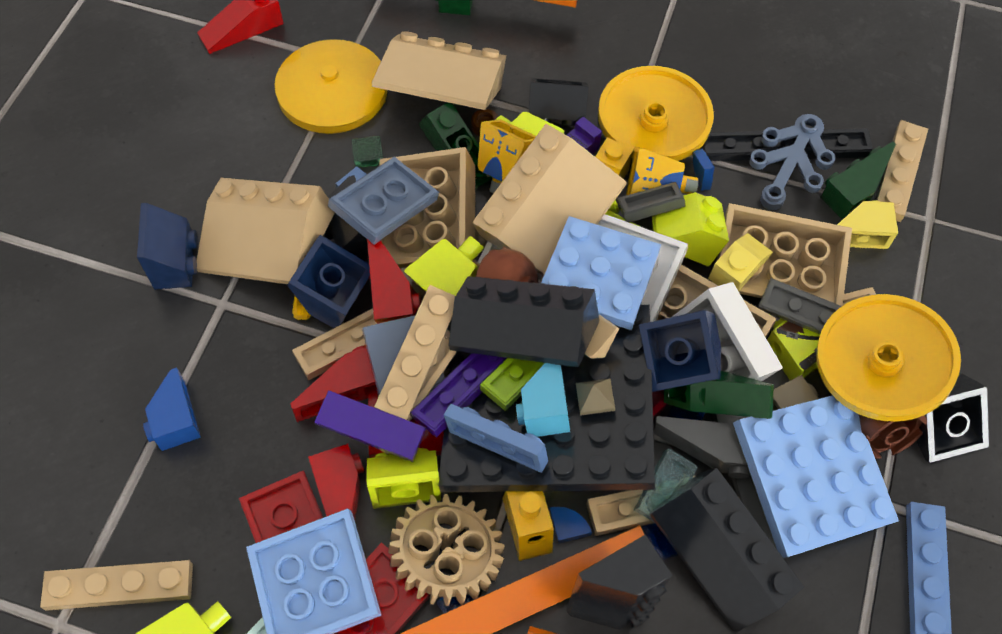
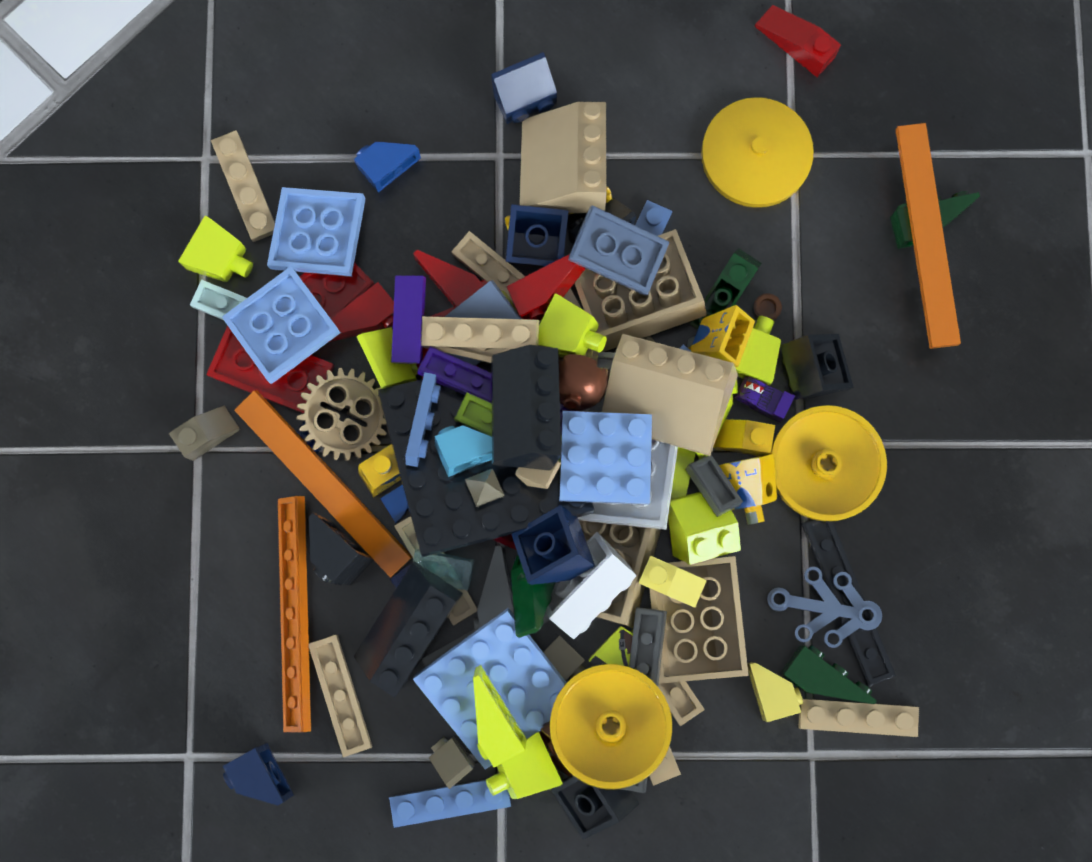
camera: 75 degrees right, 20 degrees up
clear green tile [351,135,383,168] -> none
tan slope [372,32,506,110] -> none
blue tile [693,149,715,191] -> none
none -> light blue plate [267,187,366,276]
none -> dark tan slope [429,736,476,789]
none -> neon yellow slope [473,665,527,767]
none -> neon yellow torso [486,732,563,799]

